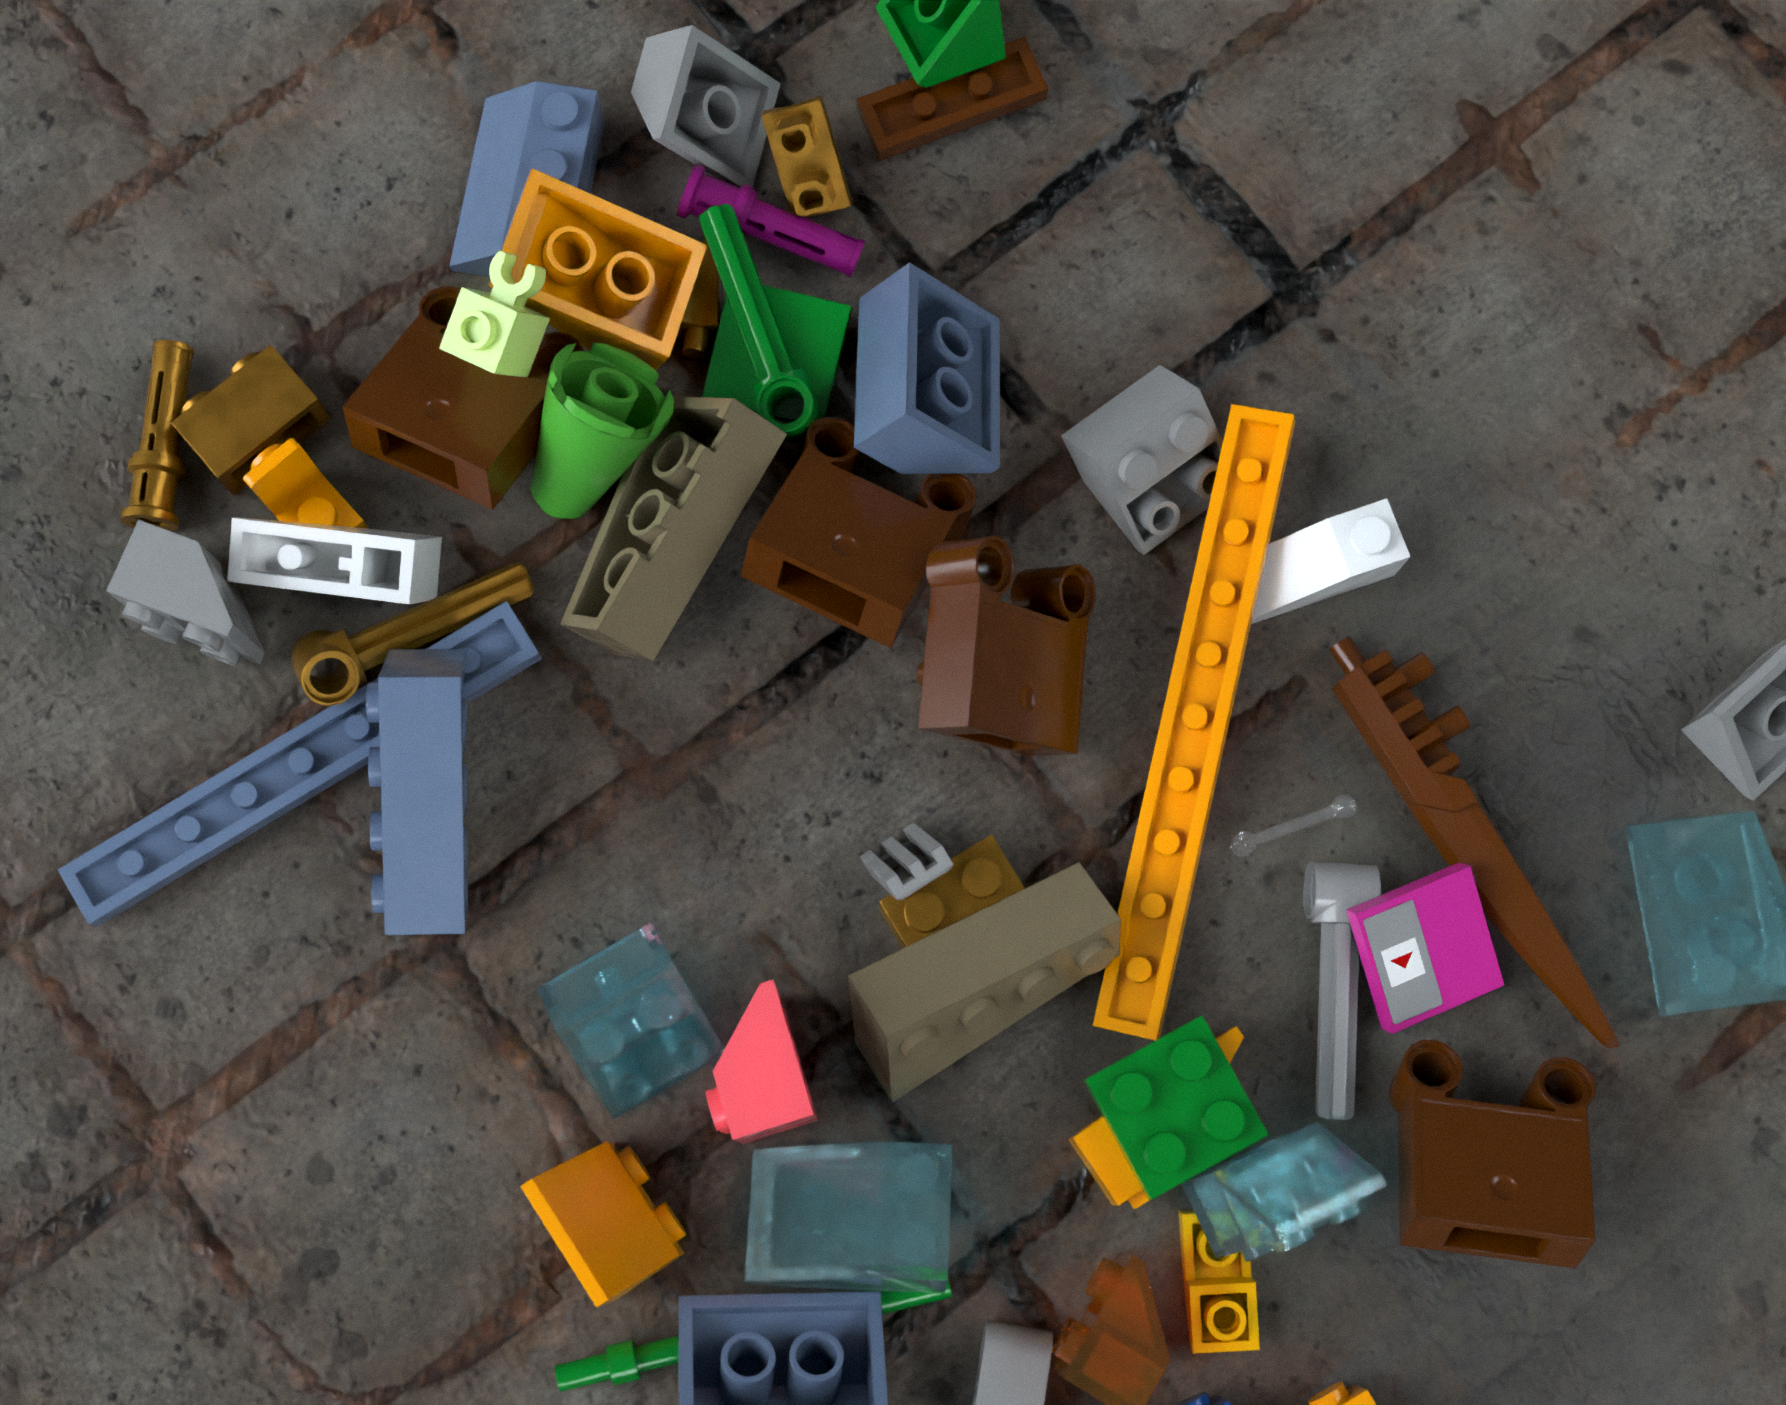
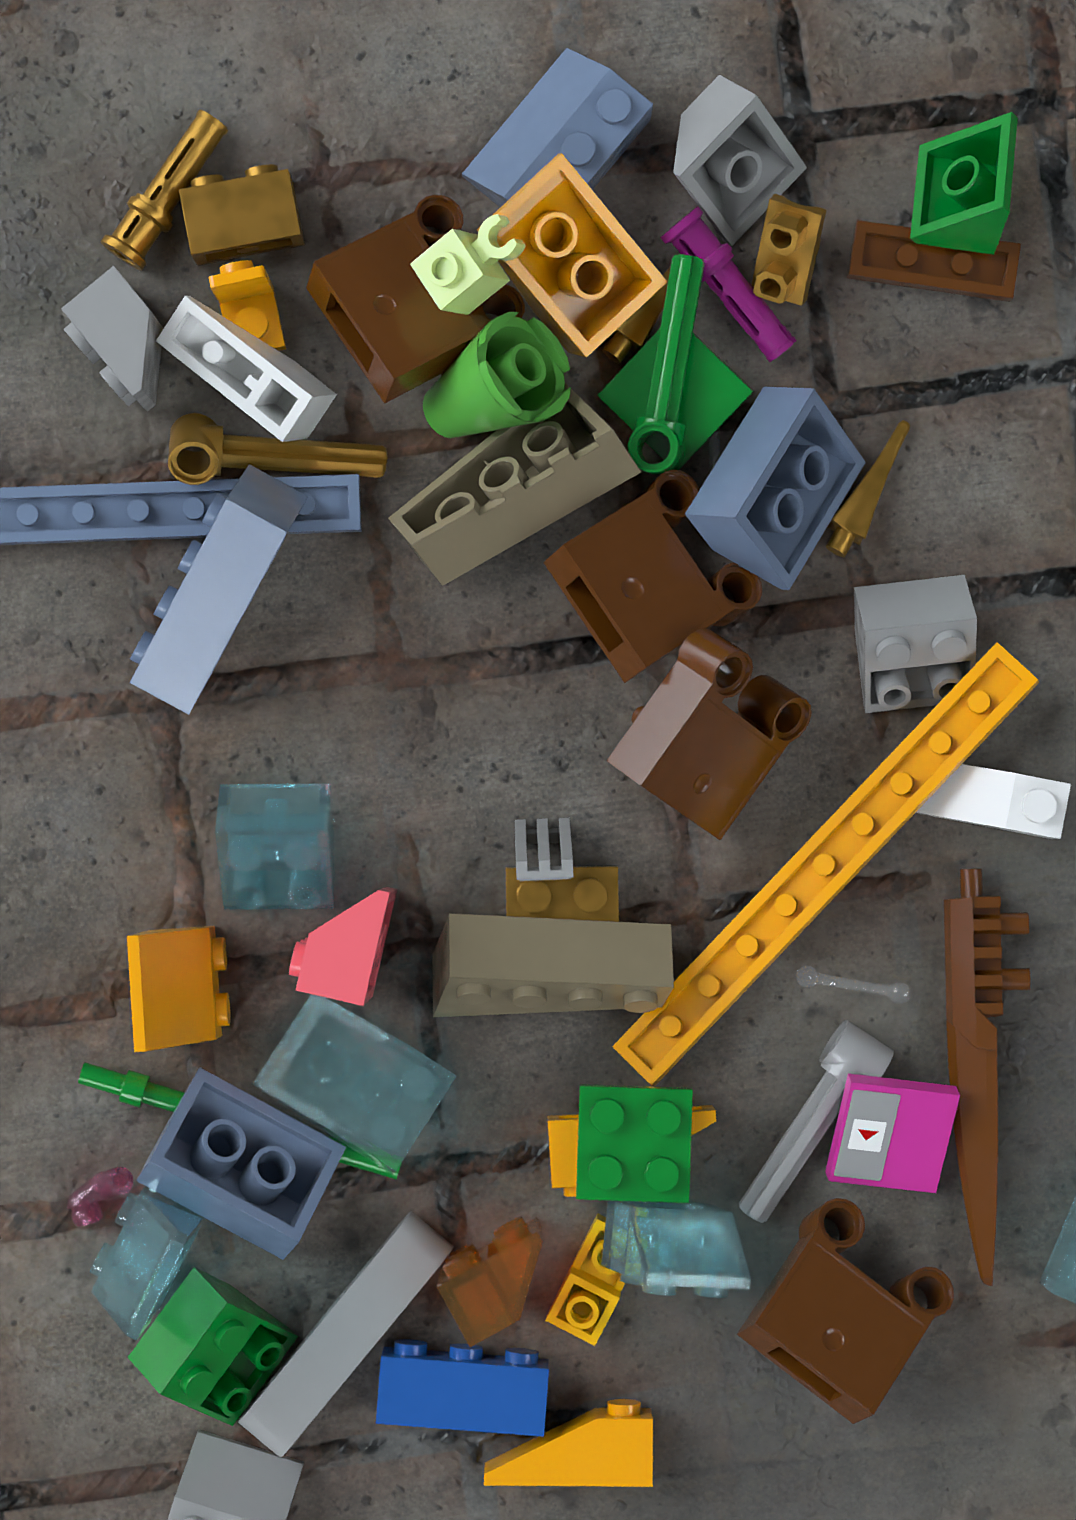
camera: 30 degrees right, 10 degrees up
none -> pearl gold piece [826,420,910,557]

